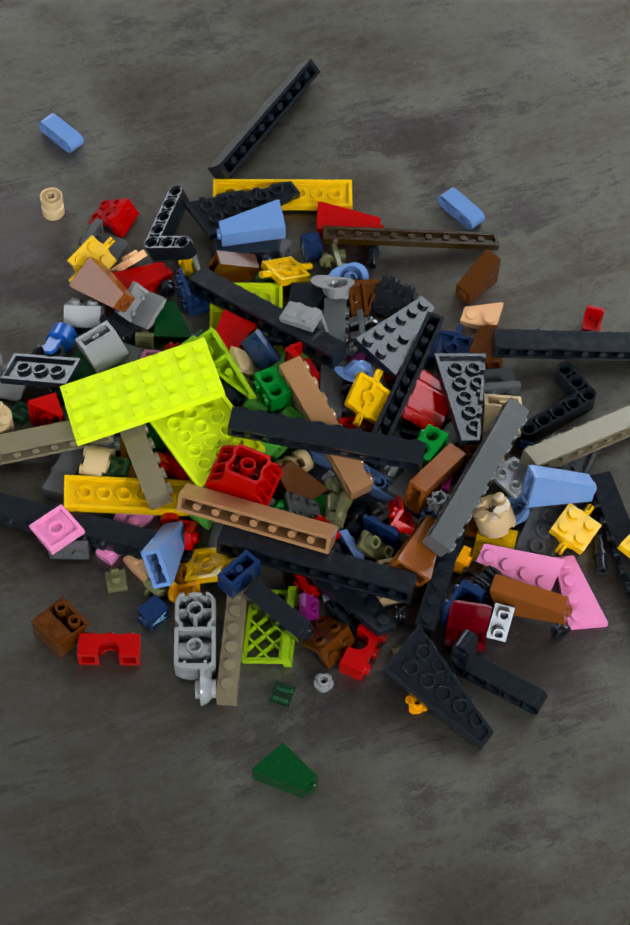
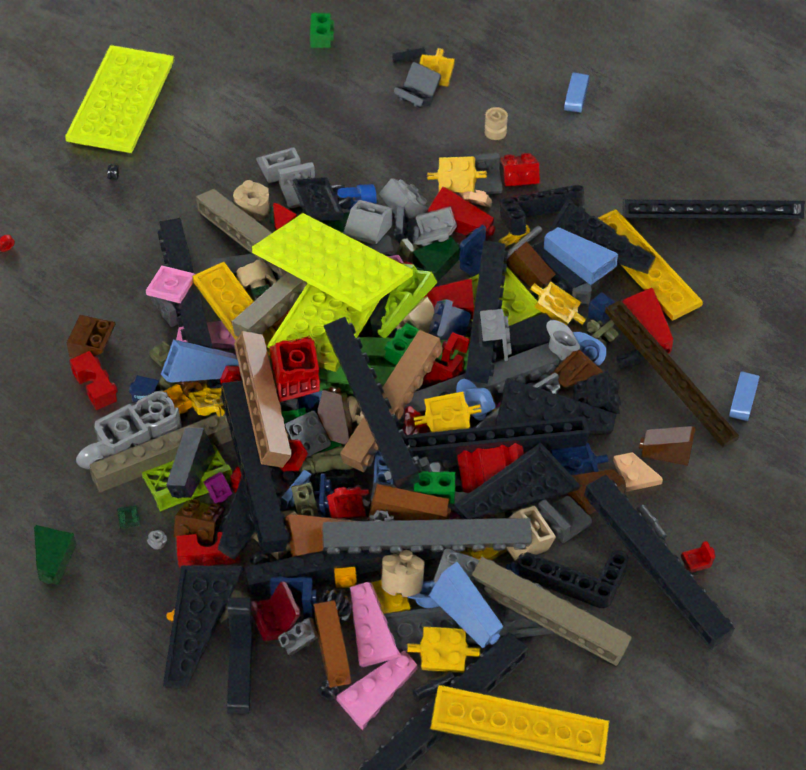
camera: 60 degrees right, 5 degrees down
slope [69,257,135,313] -> none
dark blue brick [217,549,261,599] -> none

